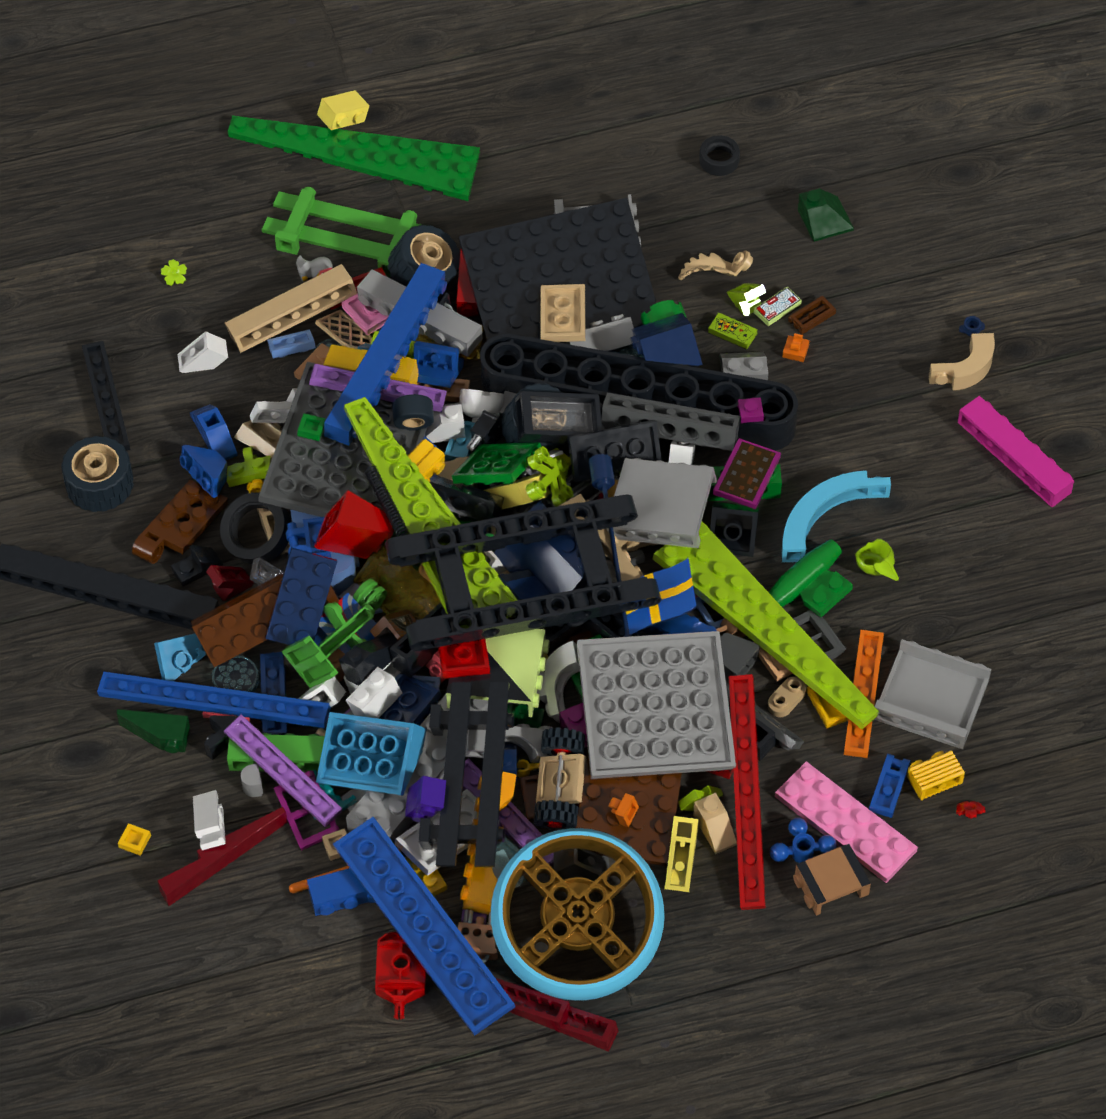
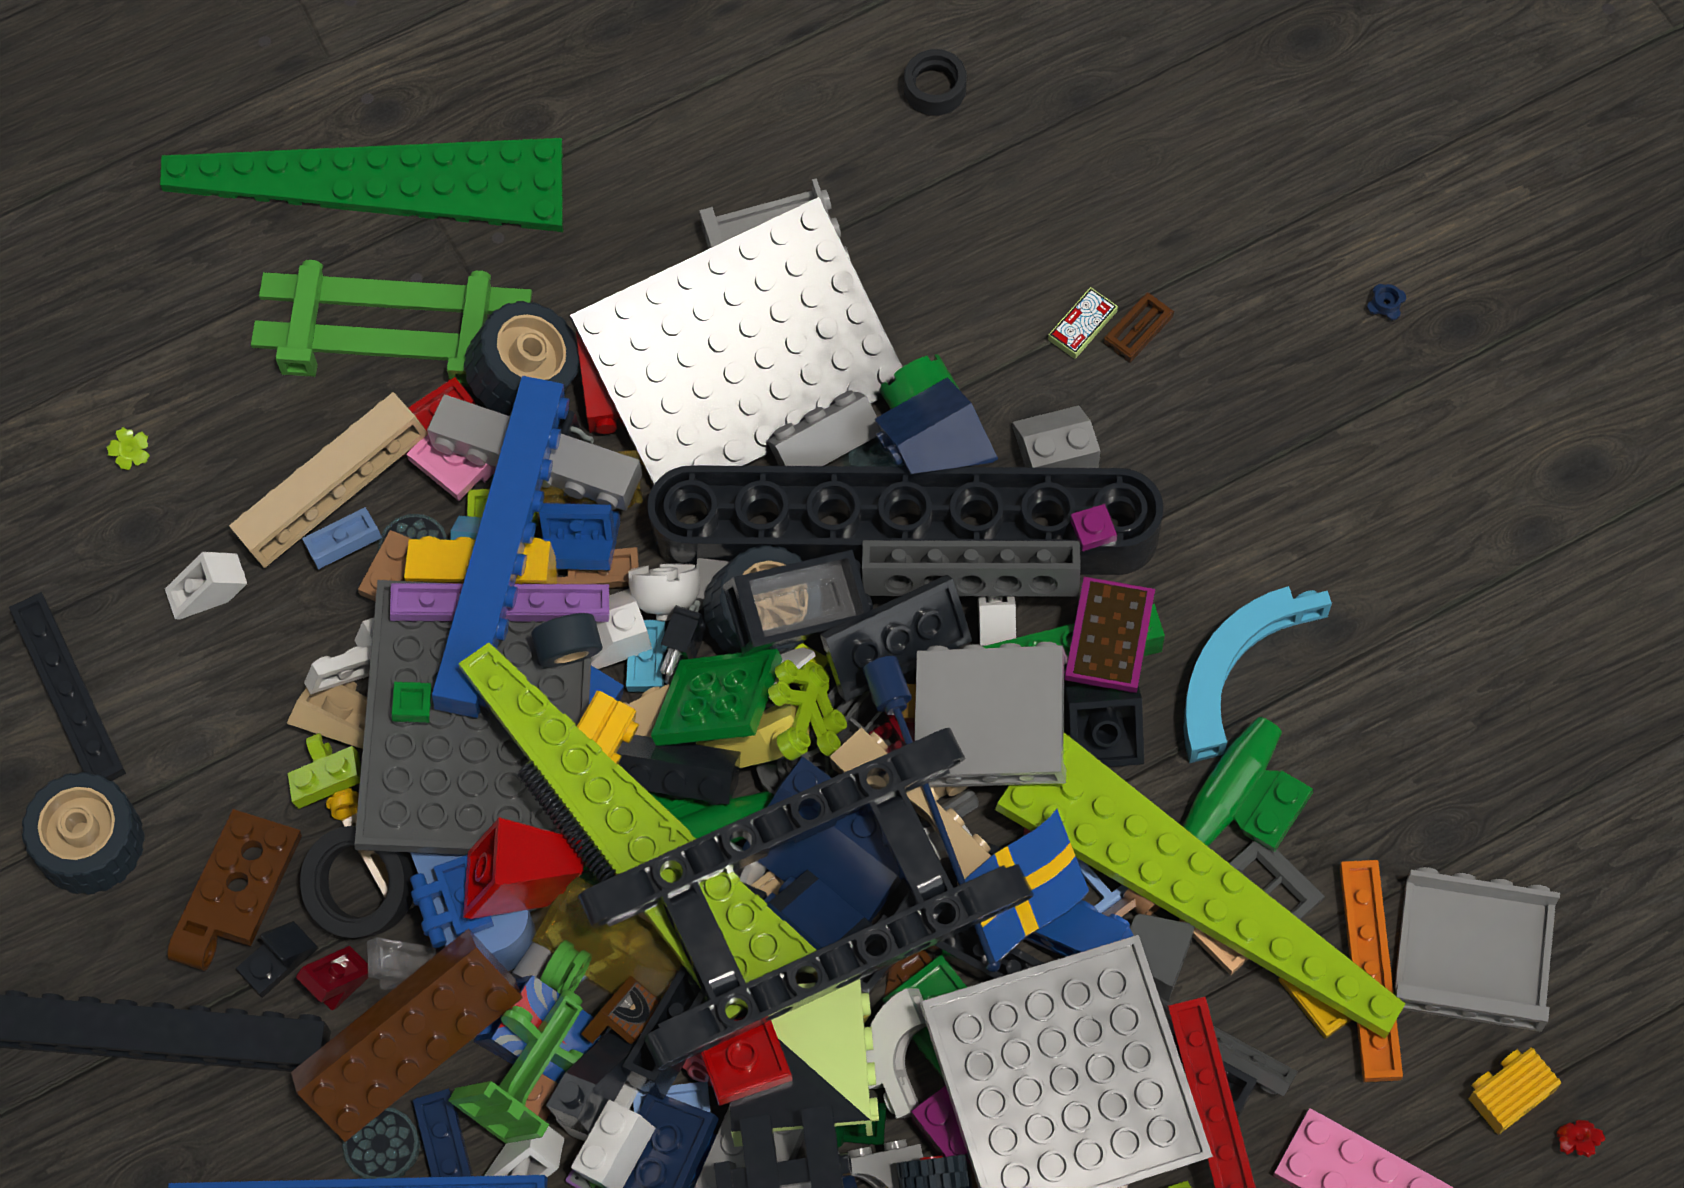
camera: 10 degrees left, 10 degrees up
dark azure wing [154,633,206,681] -> none
blue slope [180,445,227,498] -> none
blue slope [190,404,238,460] -> none
dark blue plate [265,547,337,645] -> none
light grey animal [296,255,333,282] -> none
tan window [315,309,372,349] -> none
light yellow brick [317,90,369,130] -> none
tan plate [541,284,586,342] -> none
tan plant [678,250,753,280] -> none
lime tile [708,313,758,349] -> none
lime slope [727,283,766,316] -> none
tan plate [768,677,806,717] -> none
orange tile [782,333,810,362] -> none
dark green slope [798,188,854,242] -> none
lime piece [855,539,899,581] -> none
blue plate [869,754,911,818] -> none
tan arch [929,333,995,390] -> none
dark pink brick [958,396,1074,507] -> none

